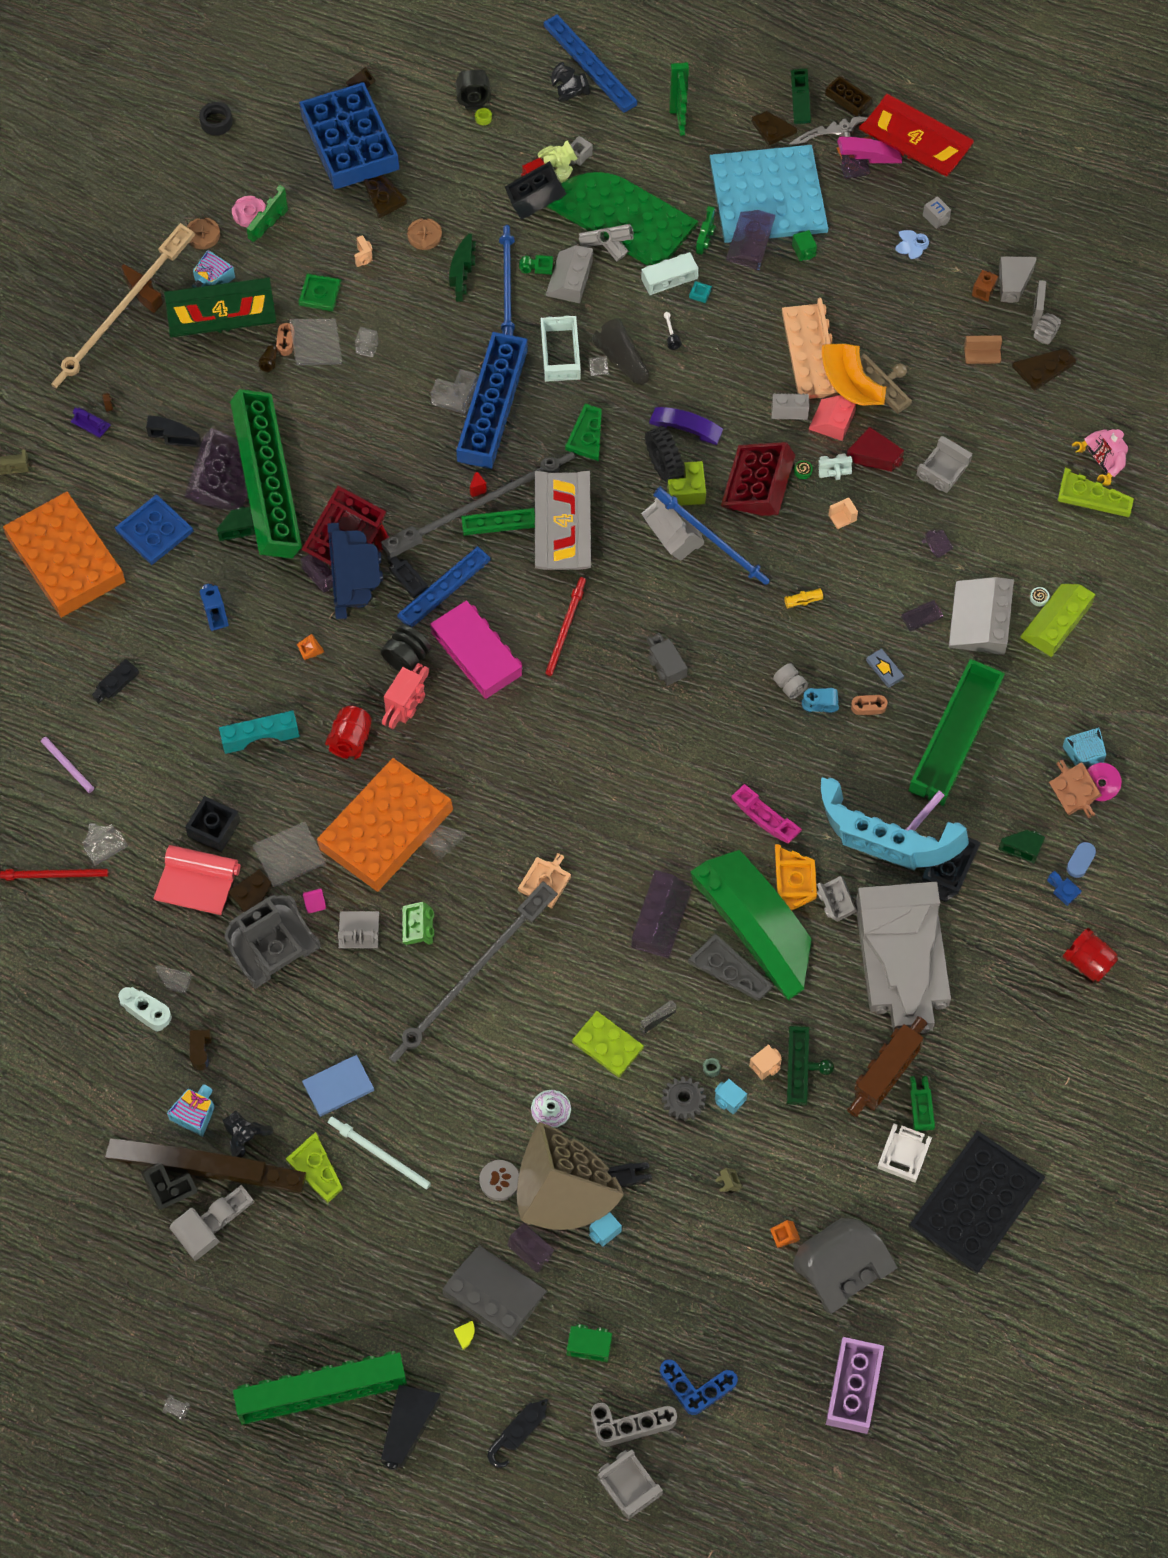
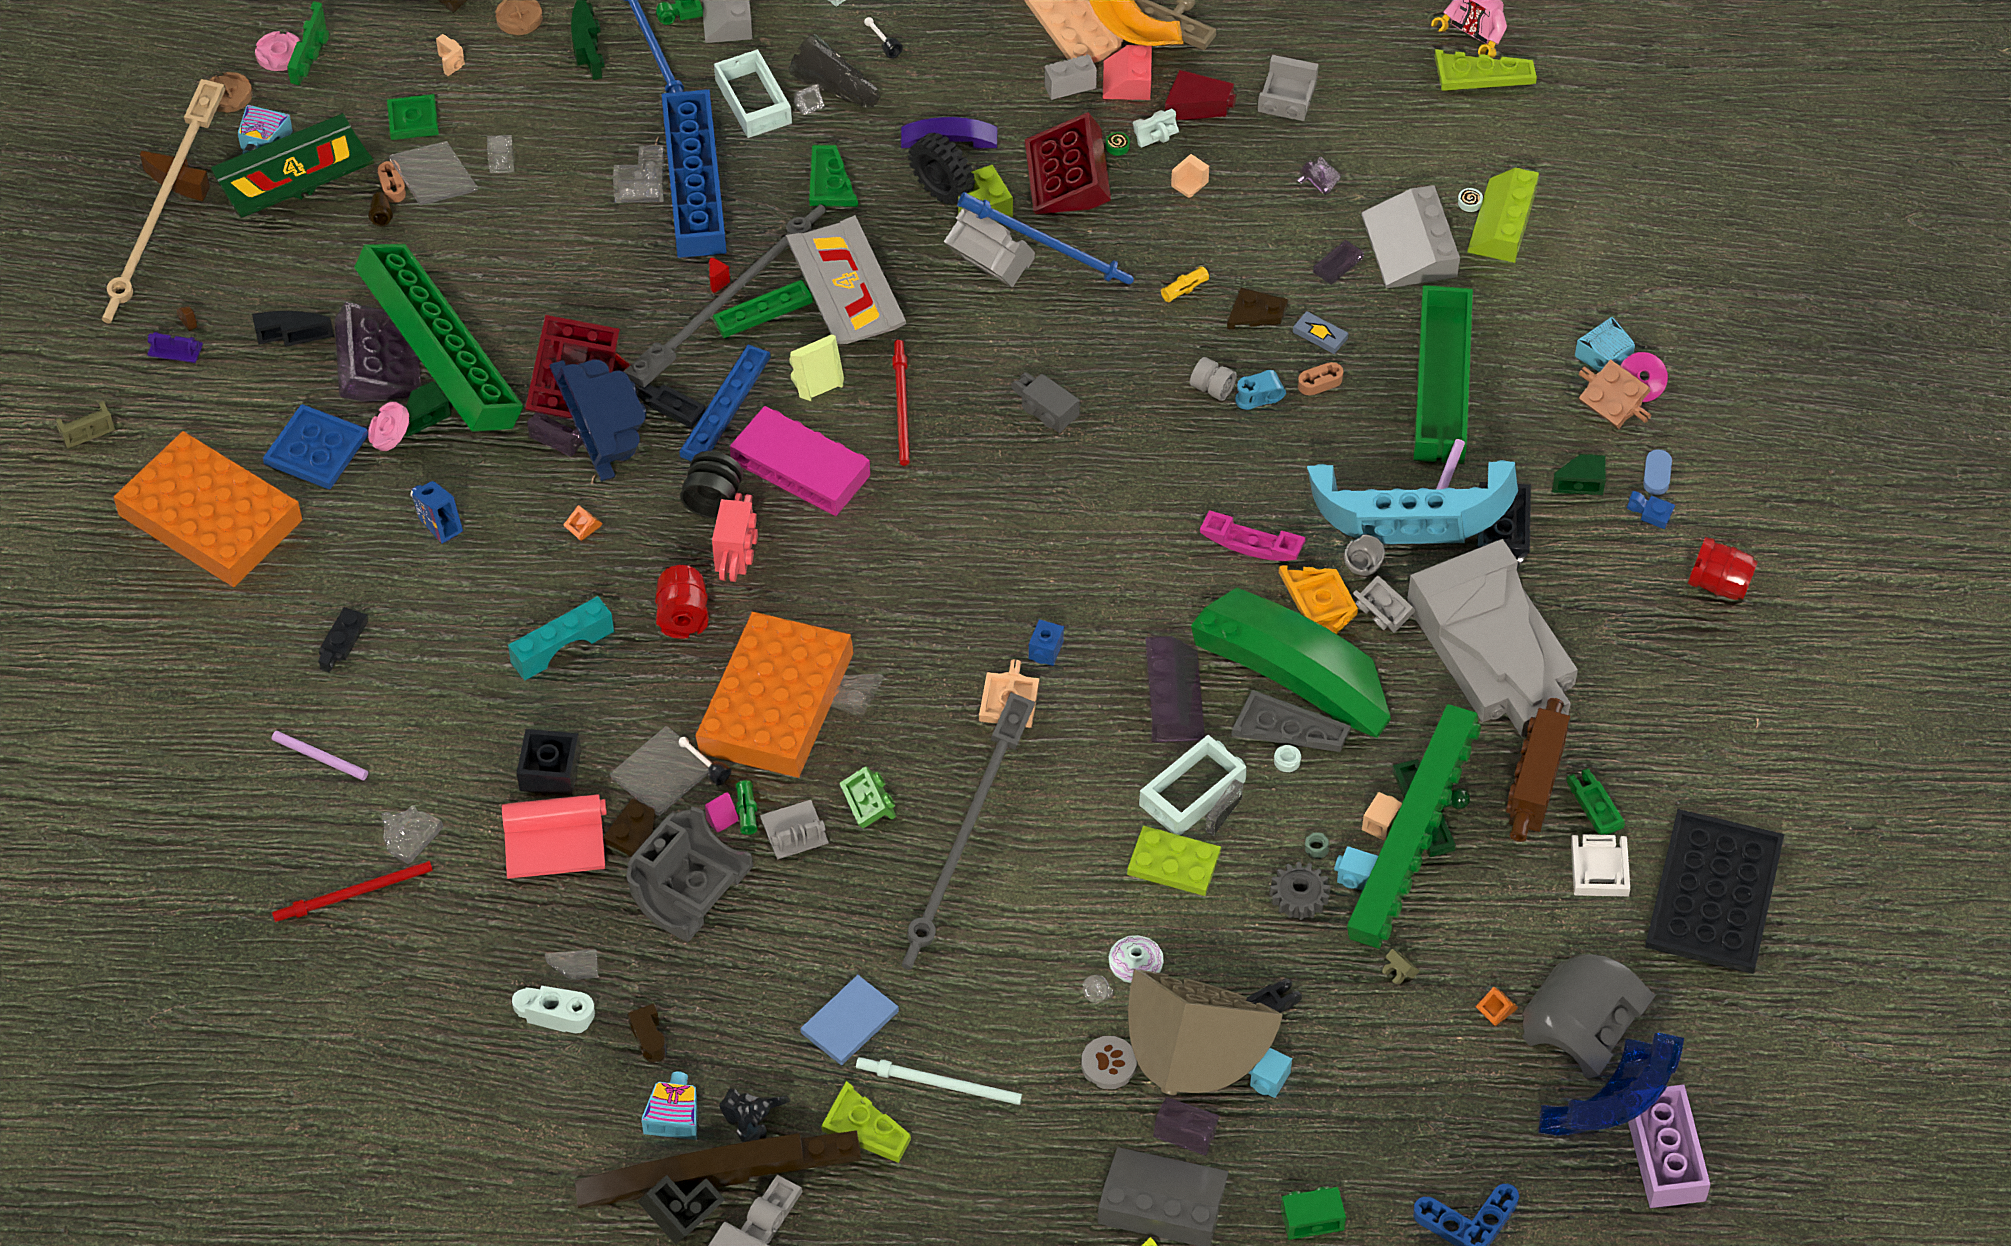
camera: 20 degrees left, 10 degrees down
none -> bright pink tile [368,402,409,451]
none -> black hinge [678,737,732,785]
none -> green pin [736,780,757,835]
none -> yellowish green slope [789,335,844,401]
none -> blue brick [1029,620,1064,666]
none -> clear plate [1083,975,1114,1003]
none -> light aqua window [1139,735,1246,835]
none -> dark brown wing [1227,288,1288,329]
none -> light aqua tile [1274,745,1301,772]
none -> light grey hair [1343,534,1385,576]
none -> green brick [1347,704,1481,949]
none -> clear blue fence [1538,1032,1684,1135]

